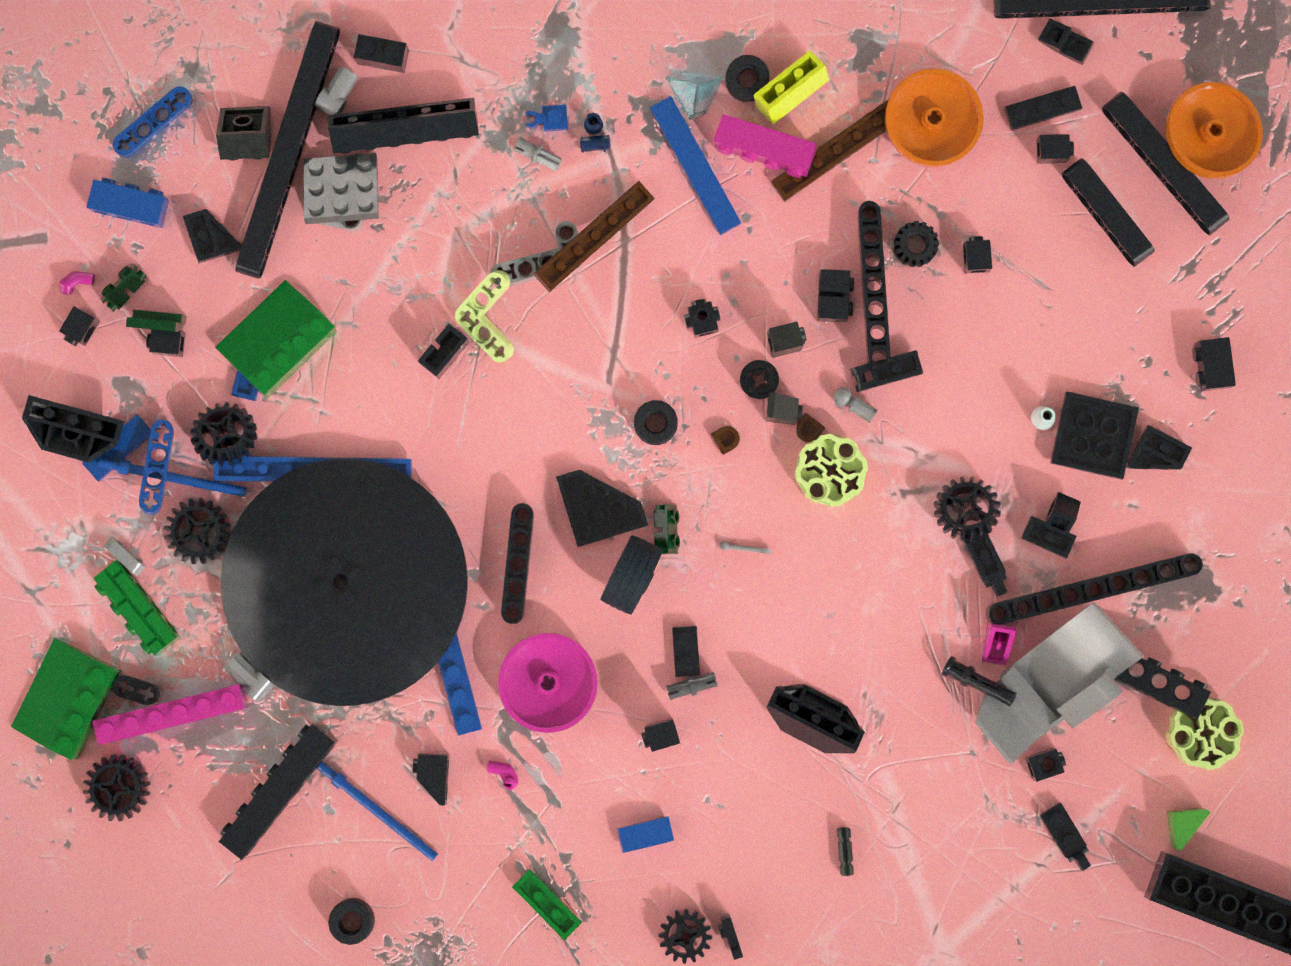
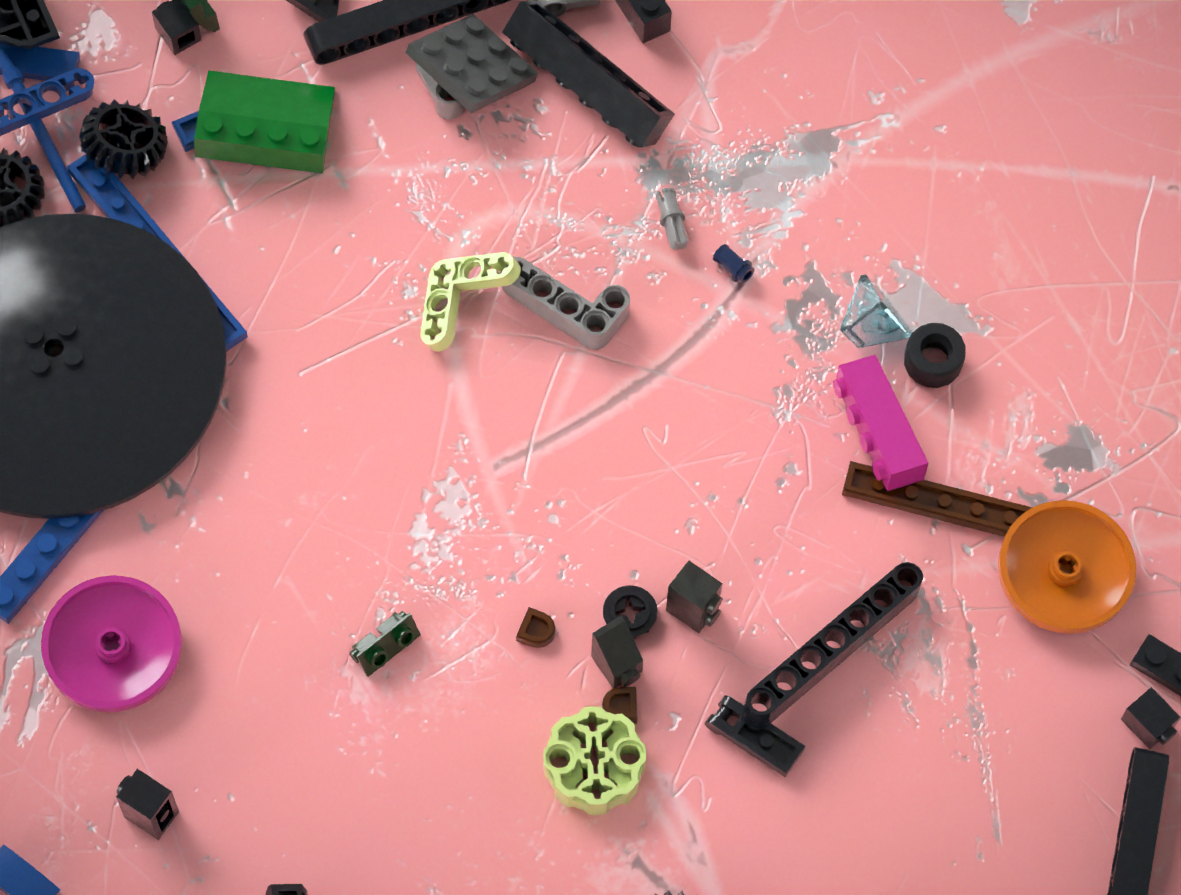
camera: 45 degrees right, 20 degrees down
black piece [418,323,470,379] -> none
black beam [501,503,534,624] -> none
blue plate [525,104,568,132] -> none
reddish brown tile [533,181,655,293] -> none
black plate [556,469,648,547] -> none
dark blue pin [584,112,603,135] -> none
black wheel [600,535,663,615] -> none
black tyre [634,400,678,446] -> none
blue tile [650,96,742,236] -> none
dark grey pin [666,672,718,700] -> none
black plate [672,626,700,677] -> none
black brick [684,299,721,338] -> none
light grey hinge [720,541,771,554] -> none
neon yellow brick [753,50,829,125] -> none
black piece [817,269,854,322] -> none
light grey pin [833,387,878,423] -> none
black tyre [893,221,939,267] -> none
black brick [963,236,992,274] -> none

